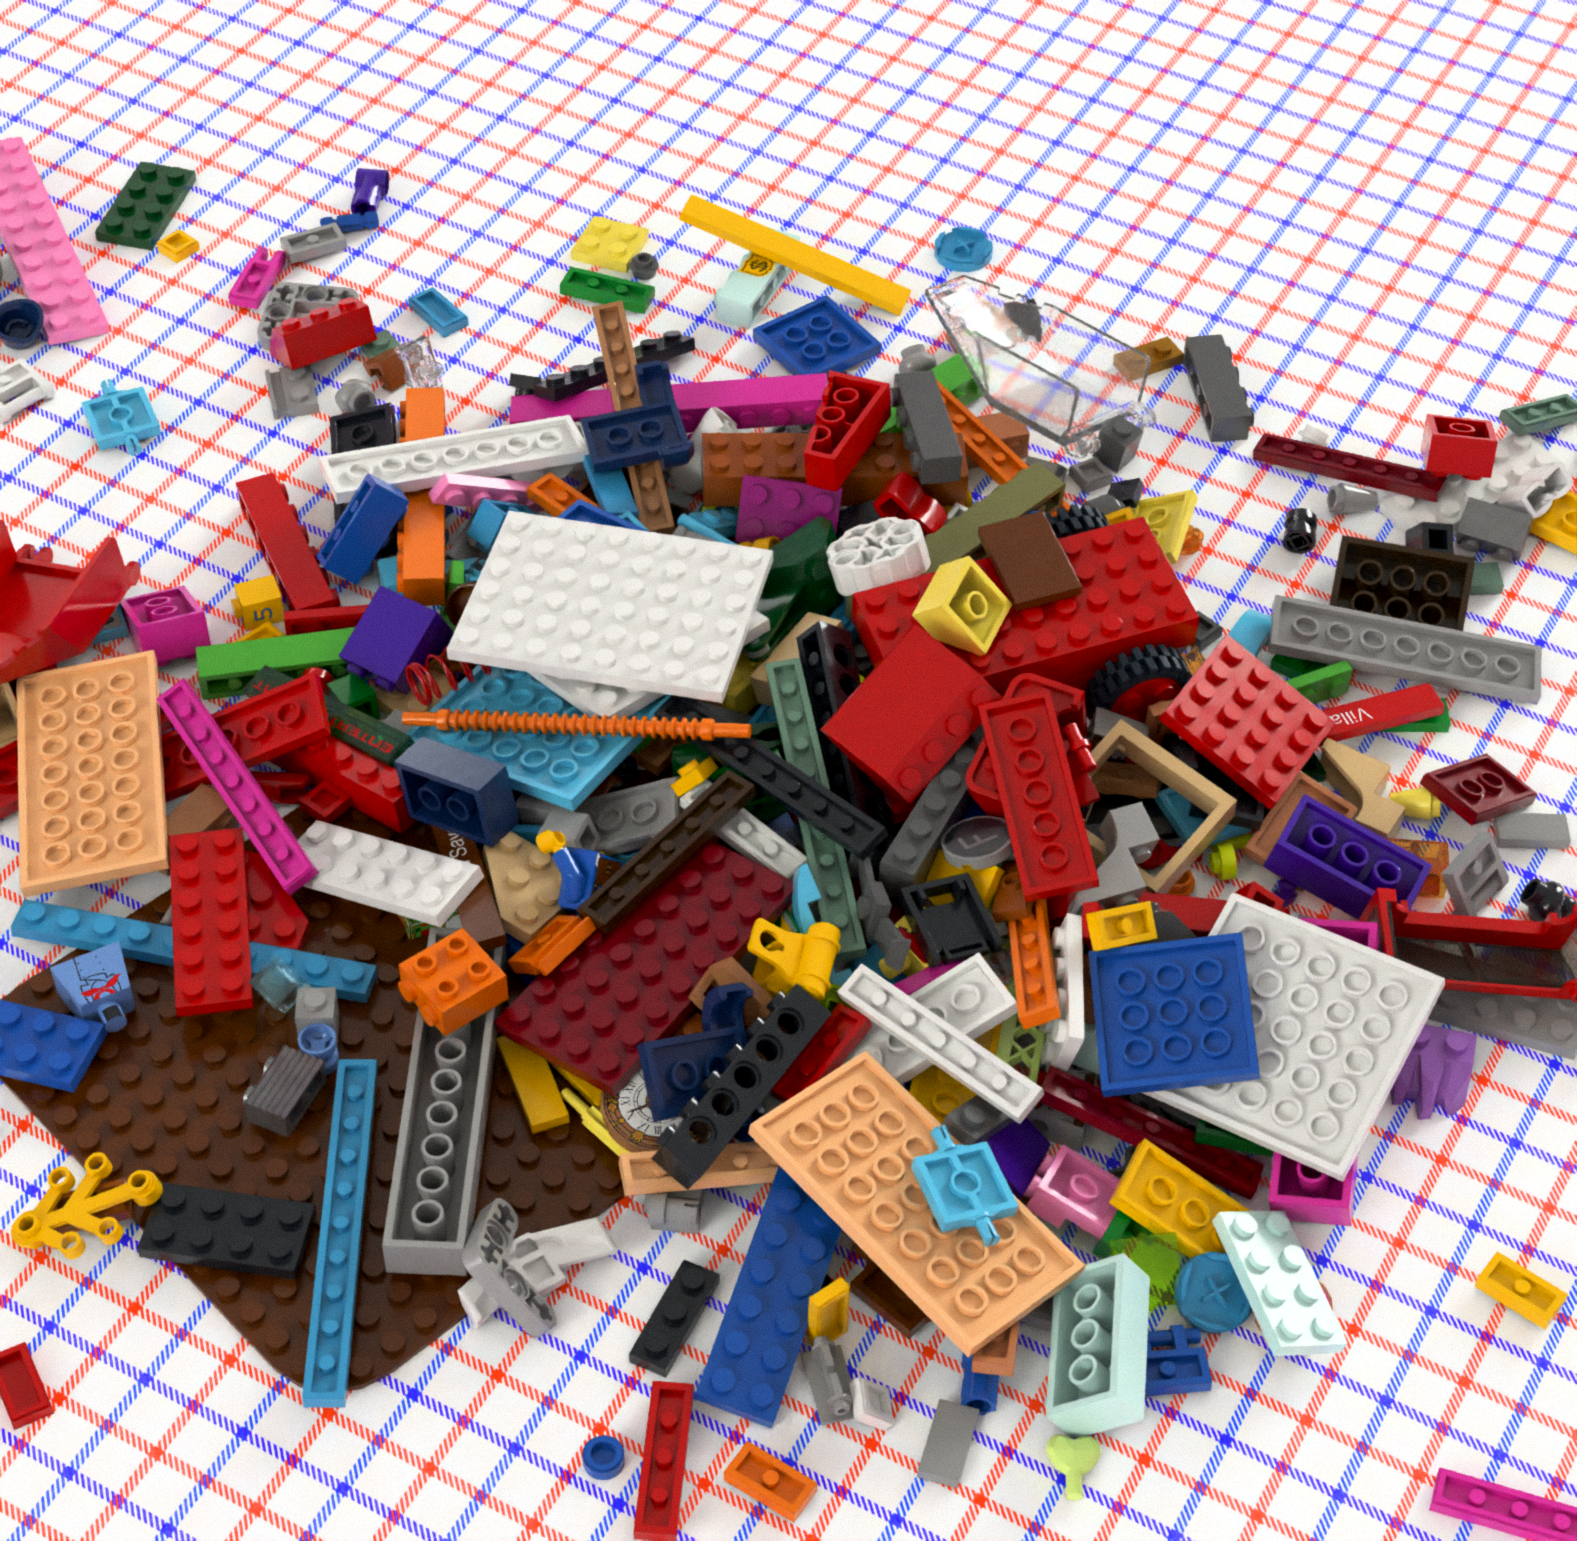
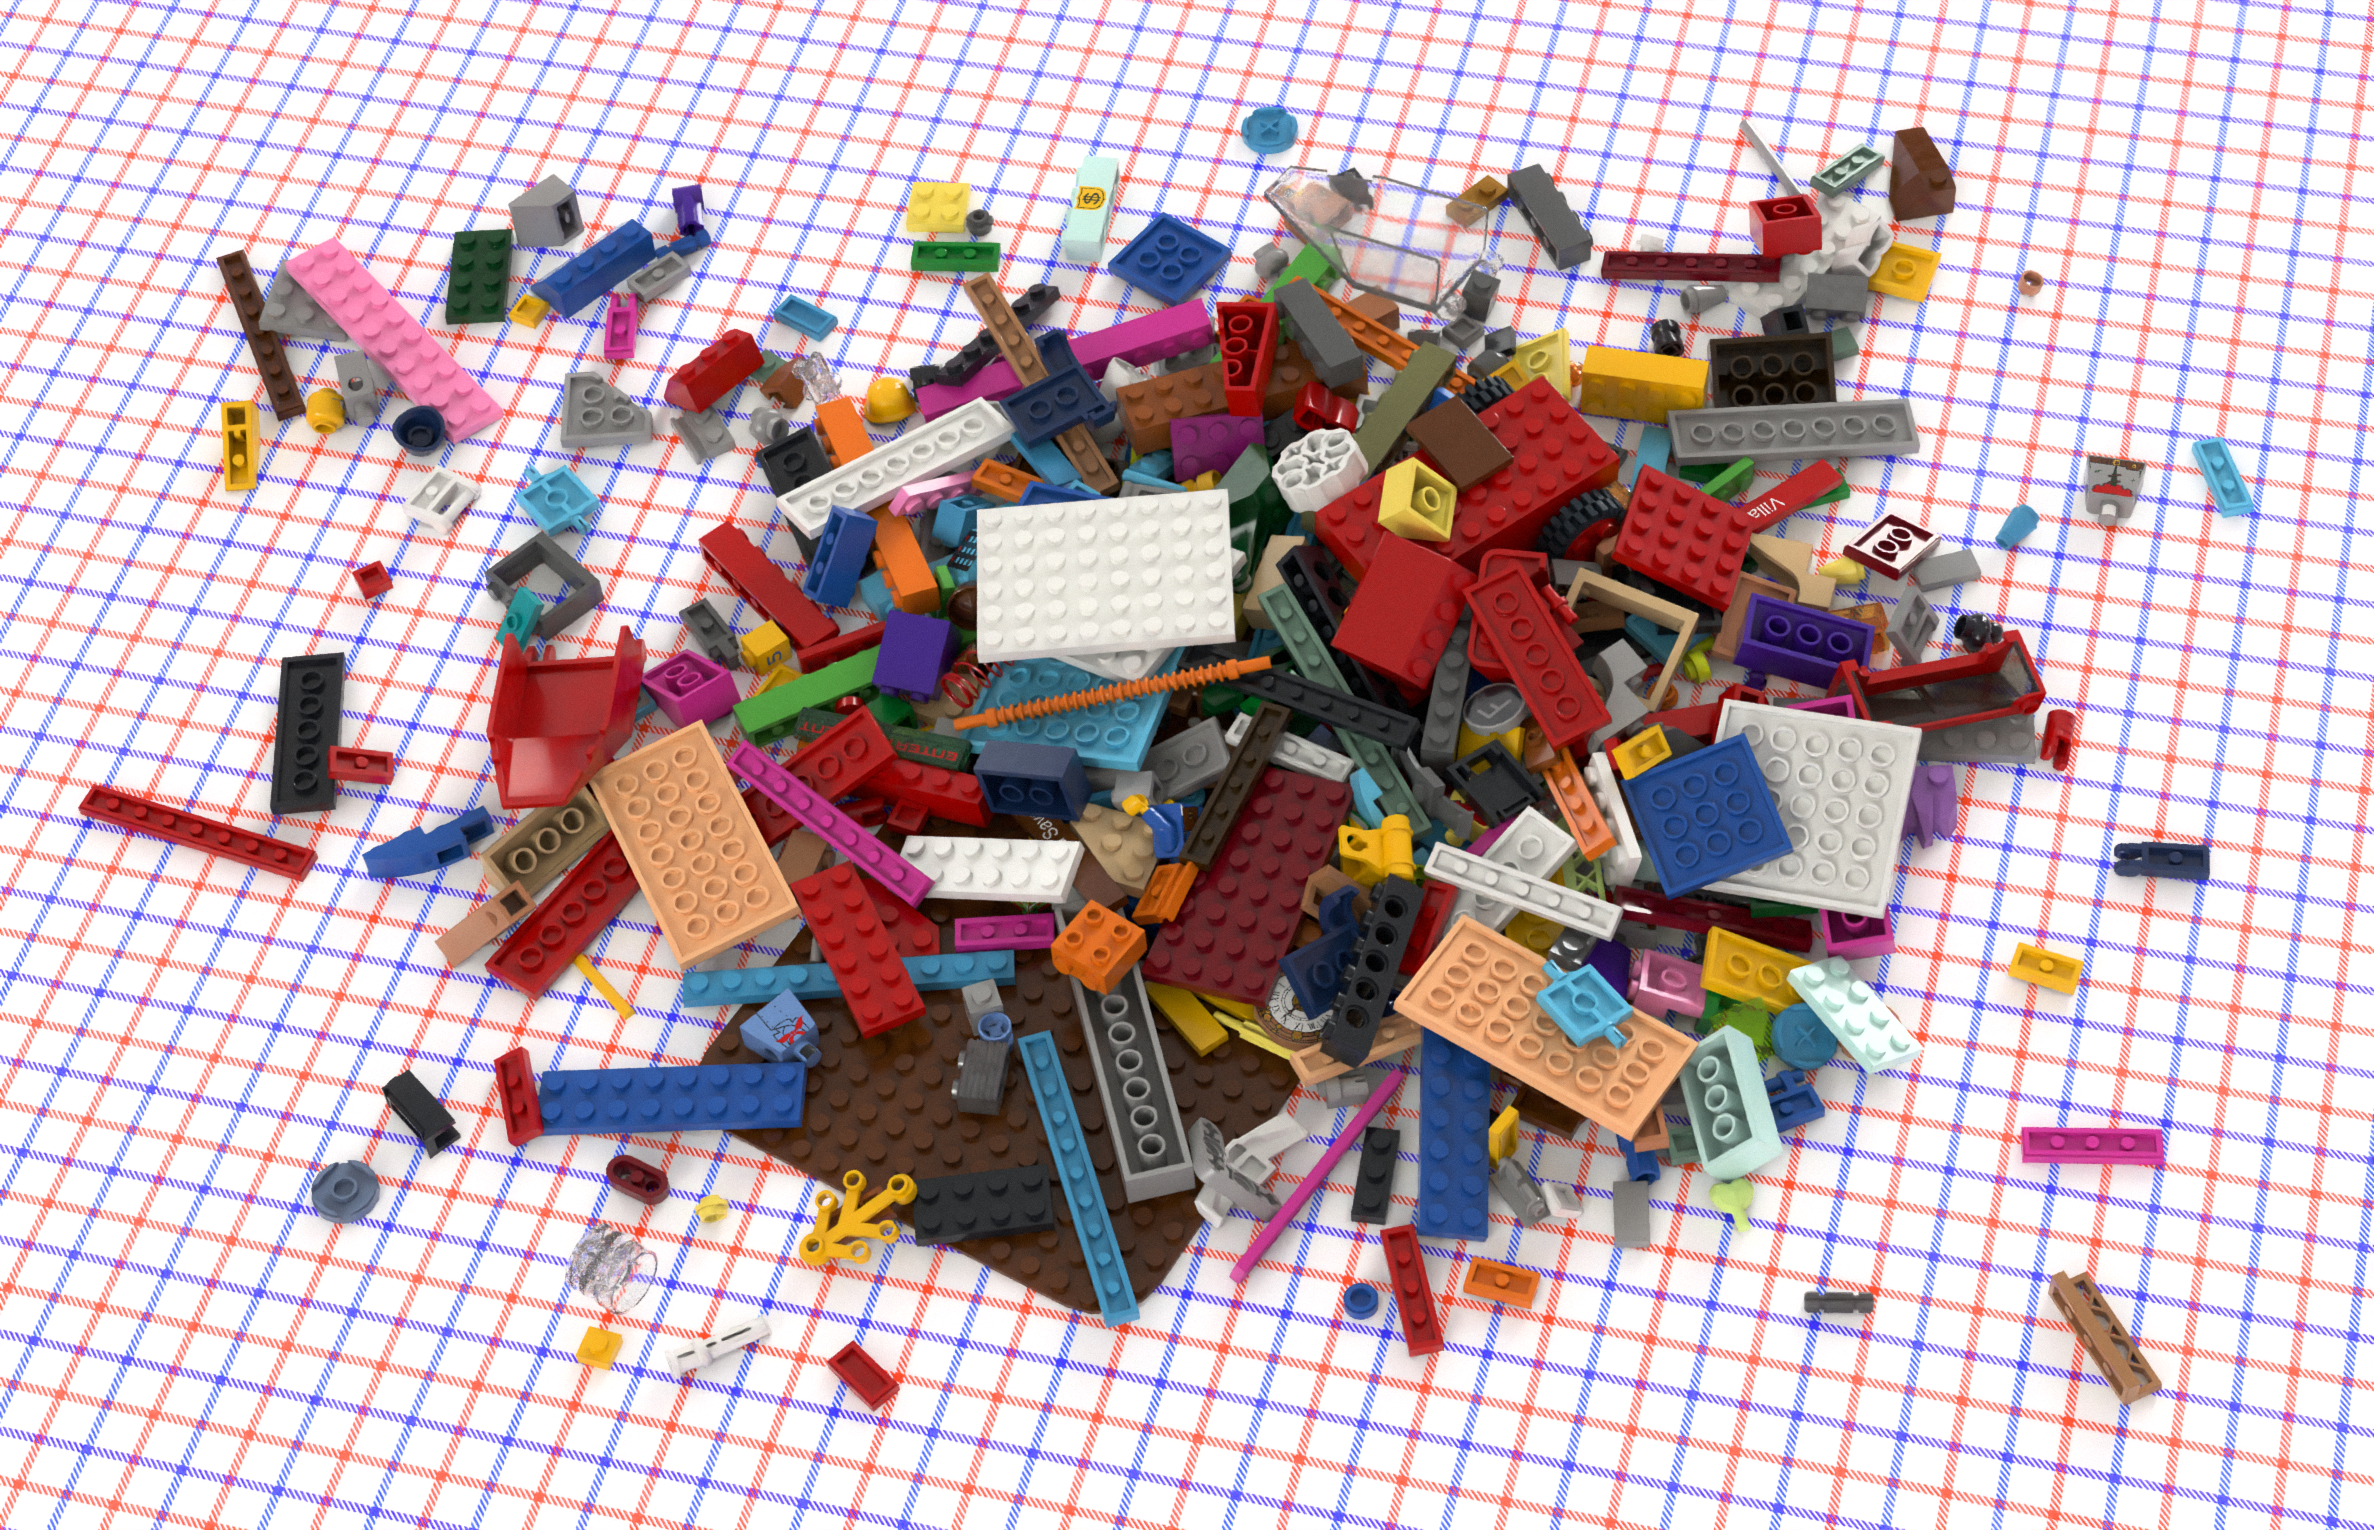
camera: 10 degrees left, 5 degrees up
clear light blue brick [249,955,312,1013] -> none
light grey beam [257,282,359,350] -> none
yellow plate [670,756,719,797] -> none
yellow tile [679,194,912,316] -> none
none -> dark grey window [484,531,604,641]
none -> teal plate [495,587,545,652]
none -> light grey slope [508,173,585,247]
none -> blue slope [530,219,657,319]
none -> light grey plate [560,371,653,448]
none -> dark grey hinge [678,598,742,671]
none -> yellow helmet [863,377,916,424]
none -> dark pink plate [955,913,1055,954]
none -> dark pink tile [1229,1068,1403,1284]
none -> yellow brick [1581,345,1709,424]
none -> sand green plate [1666,1125,1701,1167]
none -> light grey bar [1739,119,1804,196]

